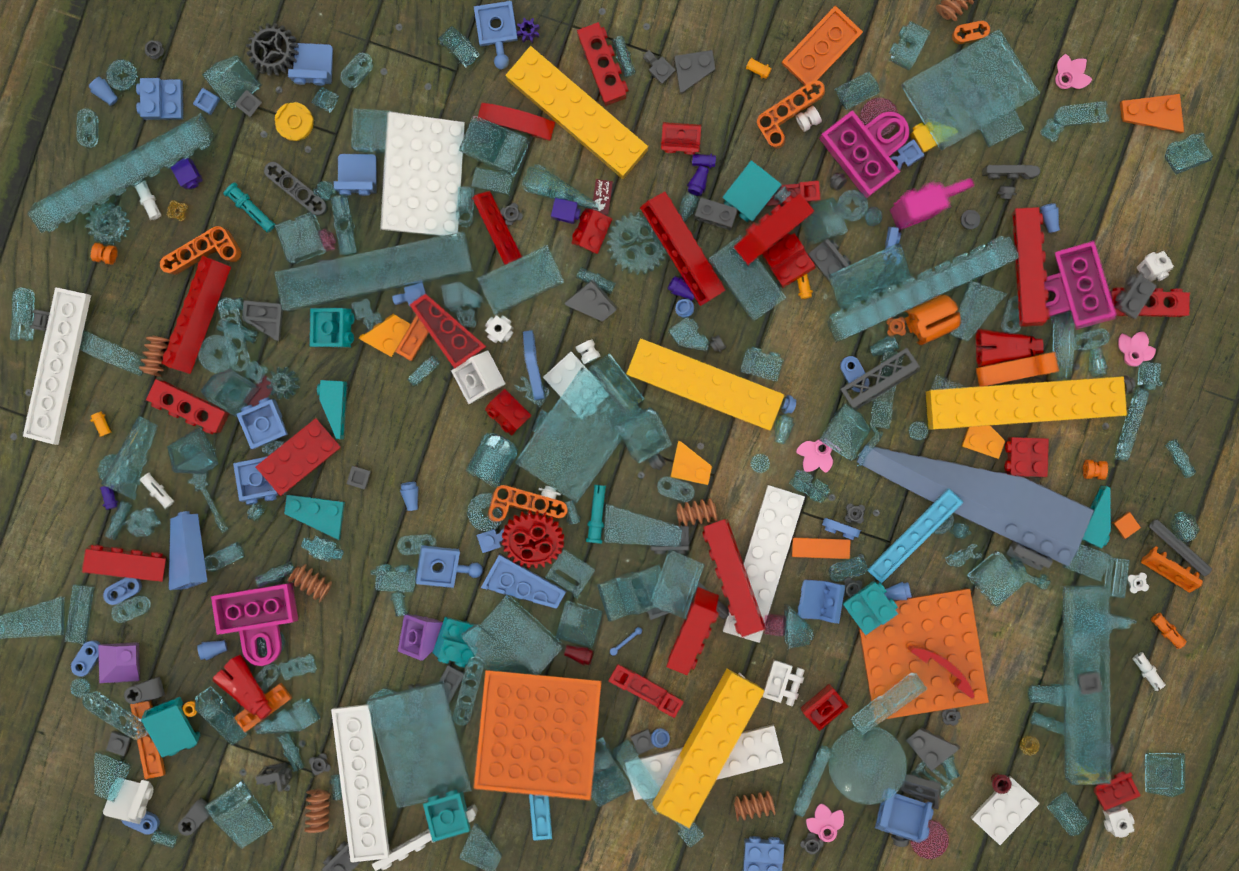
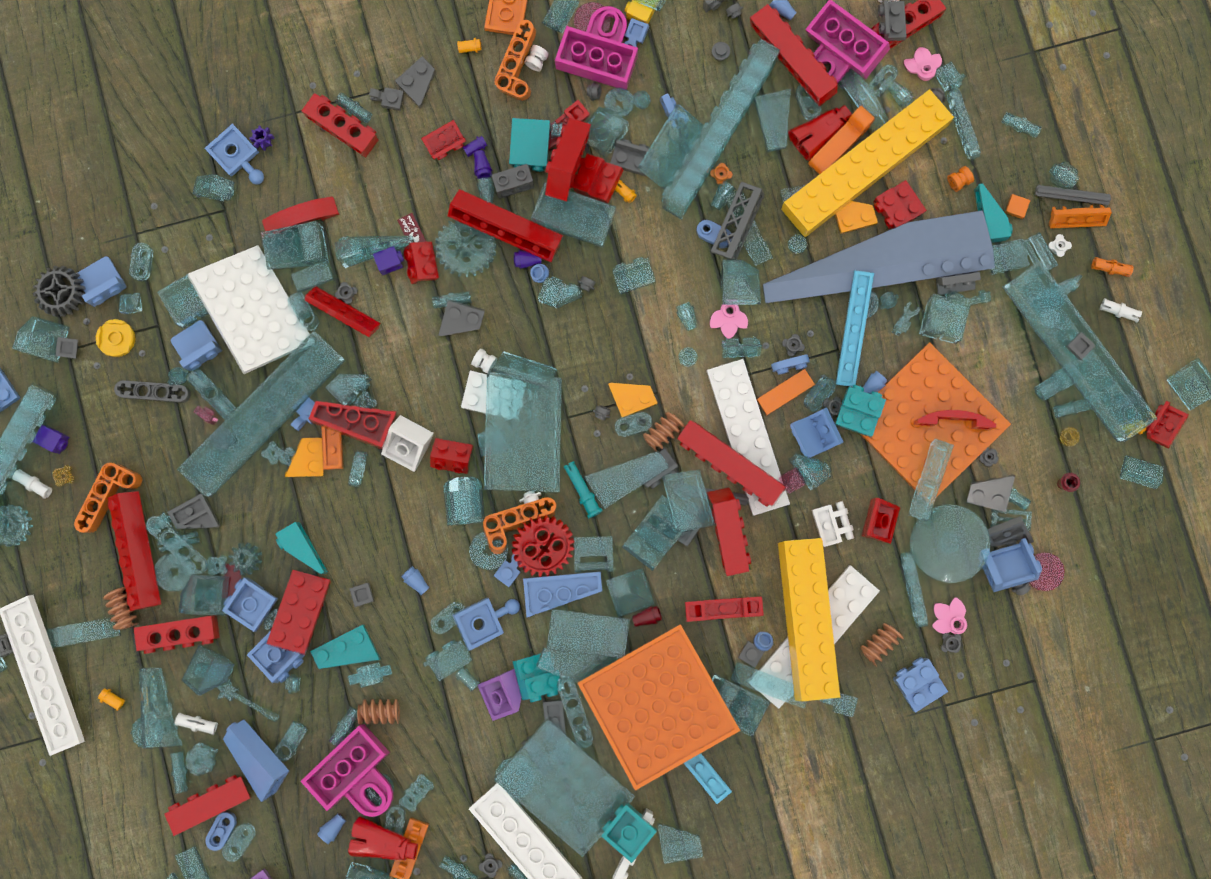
camera: 30 degrees left, 5 degrees down
orange wheel [91,242,117,265] -> none
dark purple pin [100,485,118,510] -> none
medium blue tile [193,88,220,115] -> none
teal pin [223,182,276,233] -> none
clear light blue slope [256,698,321,734] -> none
clear light blue piece [274,212,328,264] -> none
teal plate [310,308,355,348] -> none
clear light blue brick [477,245,565,315] -> none
white brick [485,315,514,343] -> none
yellow brick [506,46,648,179] -> none
clear light blue plate [515,376,551,407] -> none
medium blue beam [523,330,544,400] -> none
clear light blue pin [565,500,581,525] -> none
medium blue hinge [610,627,642,655] -> none
clear light blue piece [616,407,672,463] -> none
yellow brick [626,338,784,431] -> none
medium blue plate [780,395,796,414] -> none
clear light blue piece [853,424,883,466] -> none
dark pink brick [890,178,974,231] -> none
orange cylinder [905,295,961,345] -> none
white plate [971,776,1040,845] -> none
white brick [1103,805,1135,838] -> none

